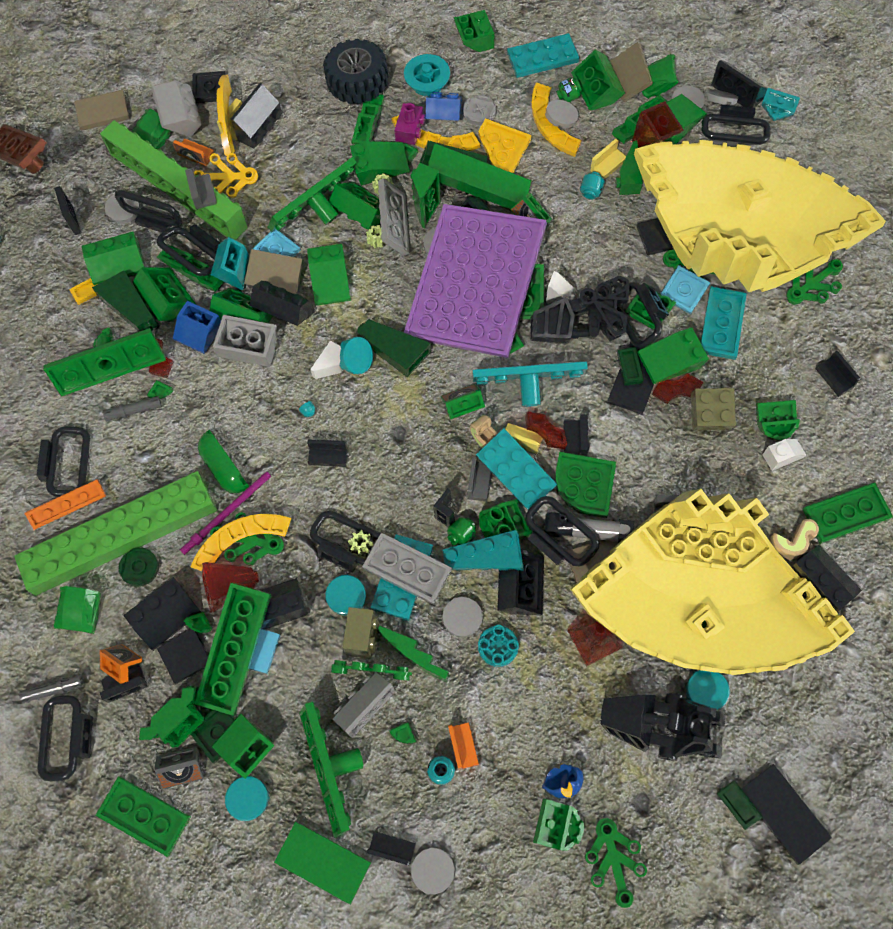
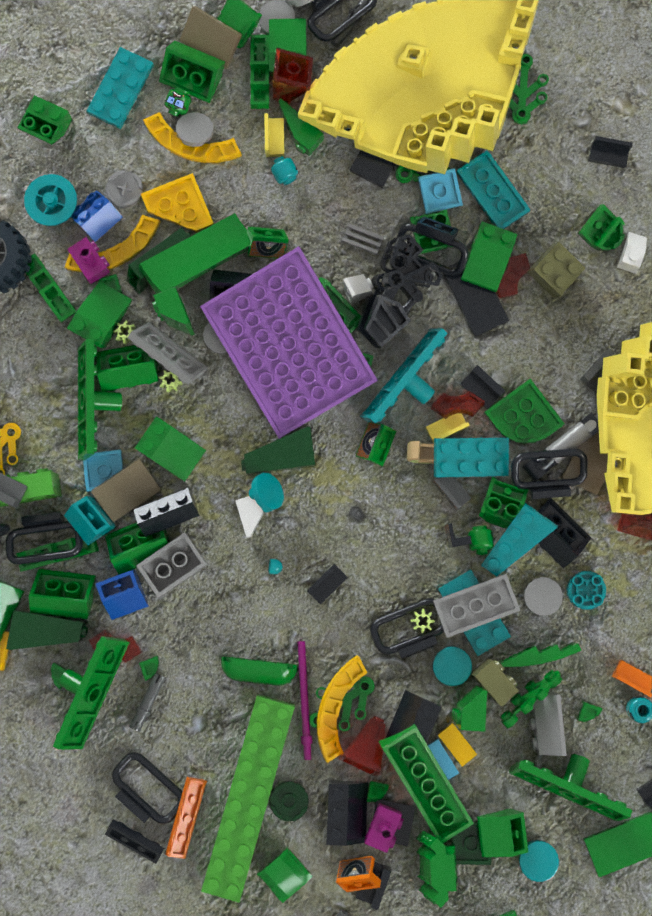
camera: 50 degrees left, 15 degrees up
panel [154,746,203,789] -> none
dark green tile [617,347,644,386] -> none
none -> black plate [105,819,165,864]
none -> light grey tile [342,224,384,255]
none -> magenta brick [364,803,404,853]
none -> yellow tile [437,722,477,767]
none -> green slope [452,685,487,732]

